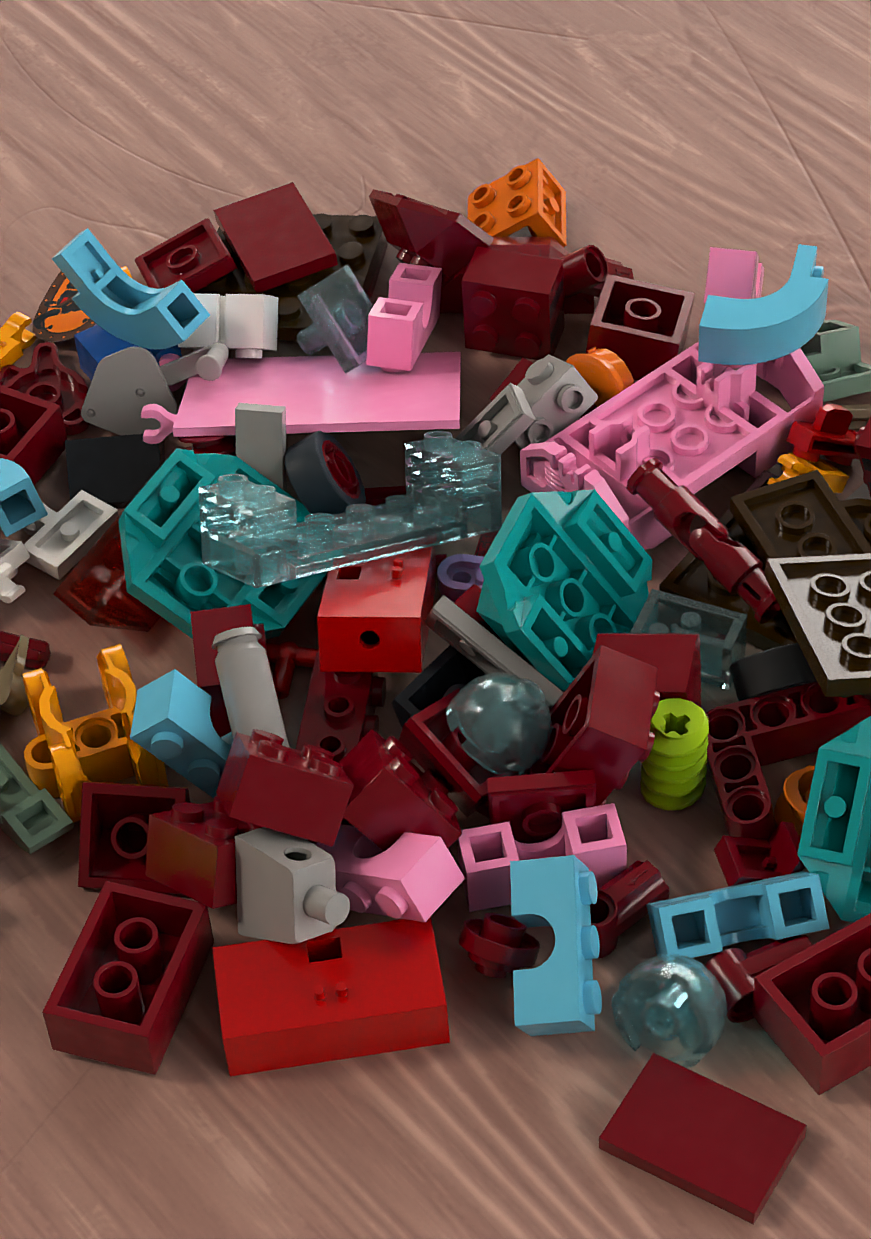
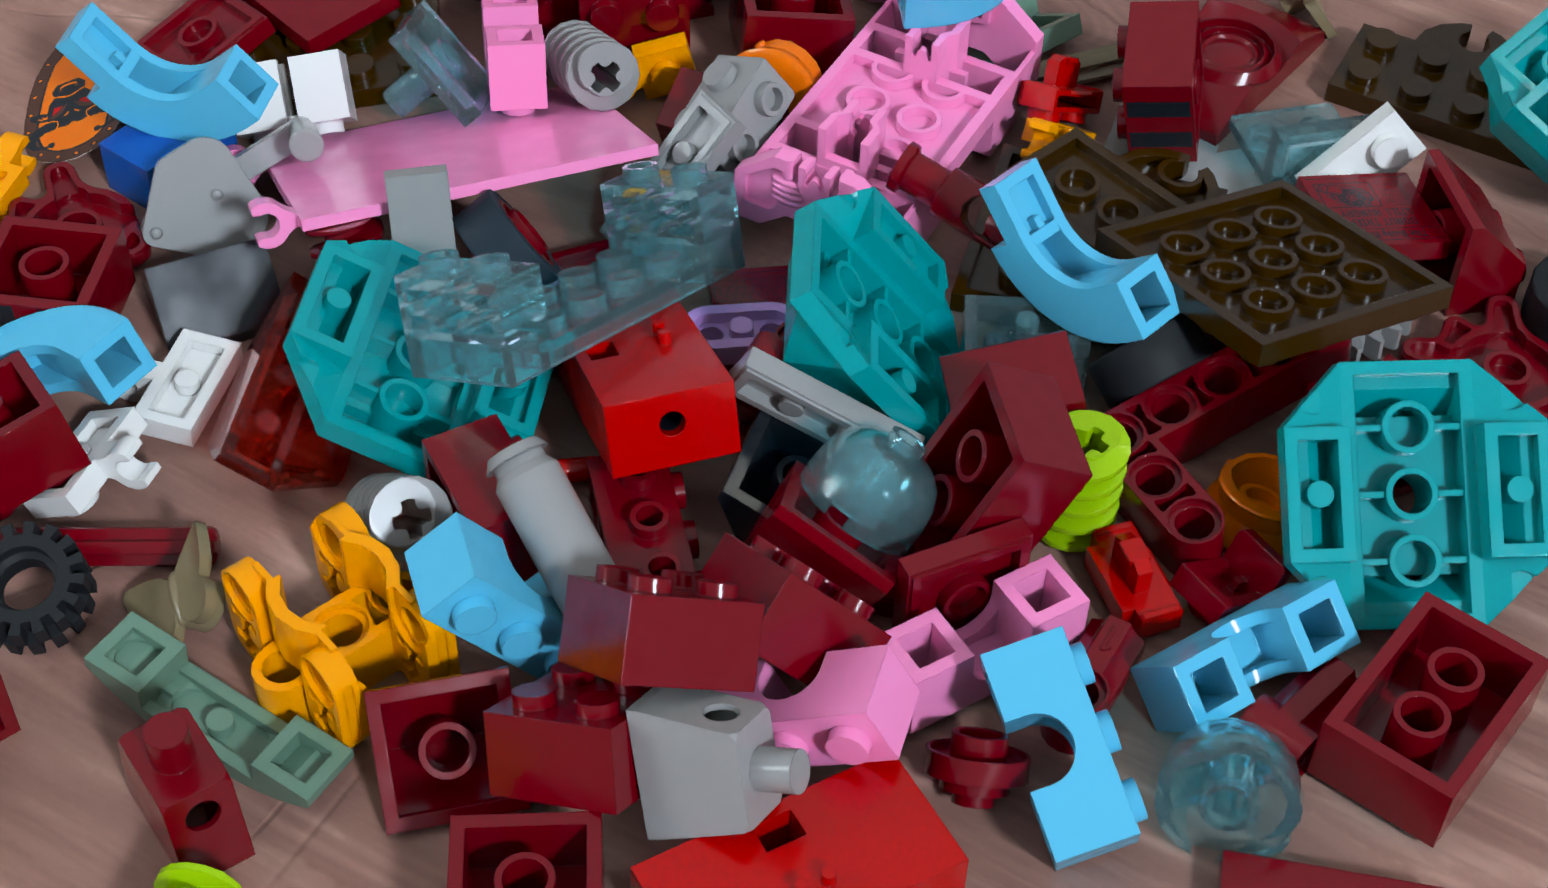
camera: 25 degrees left, 0 degrees up
none -> light grey piece [345,472,453,562]
none -> light grey piece [545,20,640,111]
none -> light orange plate [630,32,696,100]
none -> medium azure arch [979,158,1180,344]
none -> red piece [1084,521,1184,638]

